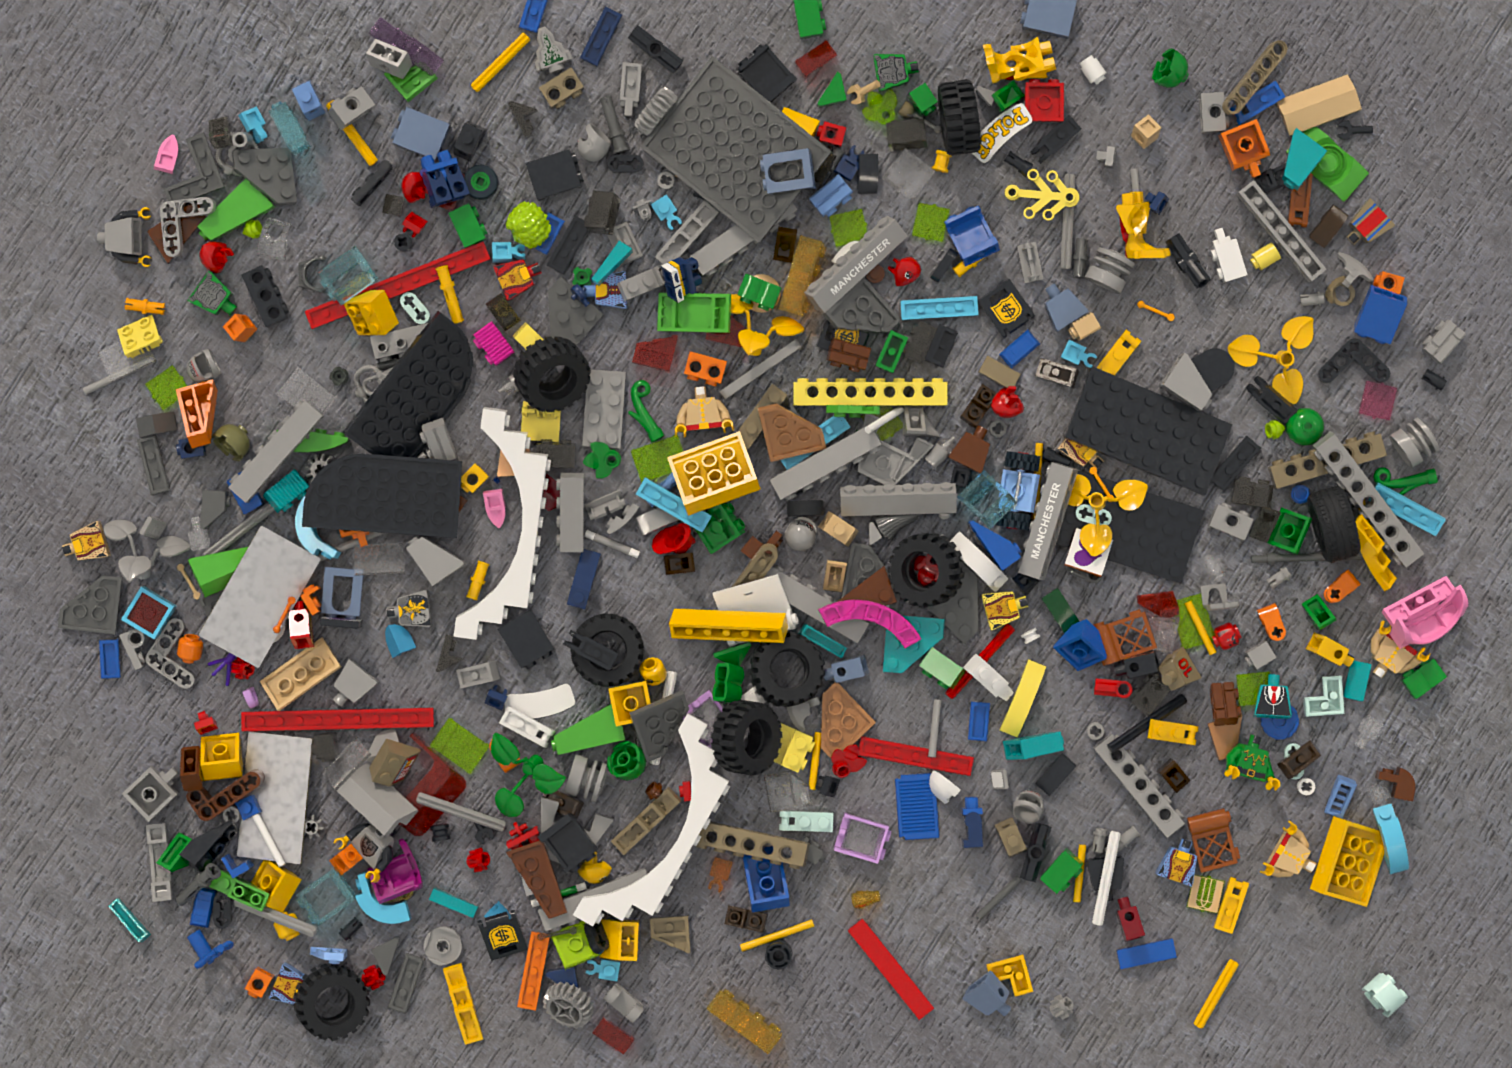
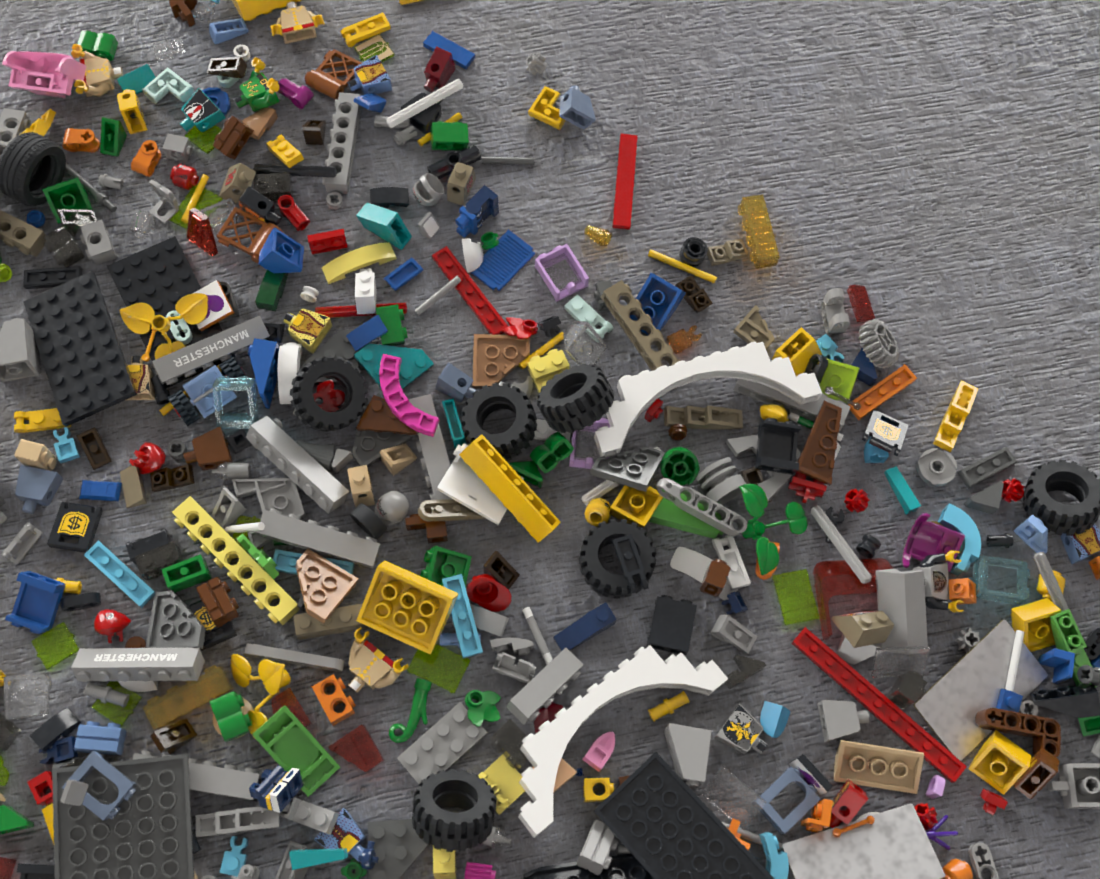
camera: 140 degrees left, 20 degrees down
none -> light grey slope [60,780,88,806]
none -> light grey pin [84,682,129,708]
none -> magenta piece [278,78,314,109]
none -> red plate [307,228,348,255]
none -> blue slope [346,315,388,352]
none -> blue slope [353,93,386,113]
none -> green plate [481,232,499,250]
none -> light grey piece [656,478,747,537]
none -> reddish brown brick [700,559,731,597]
none -> dark tan slope [707,239,748,266]

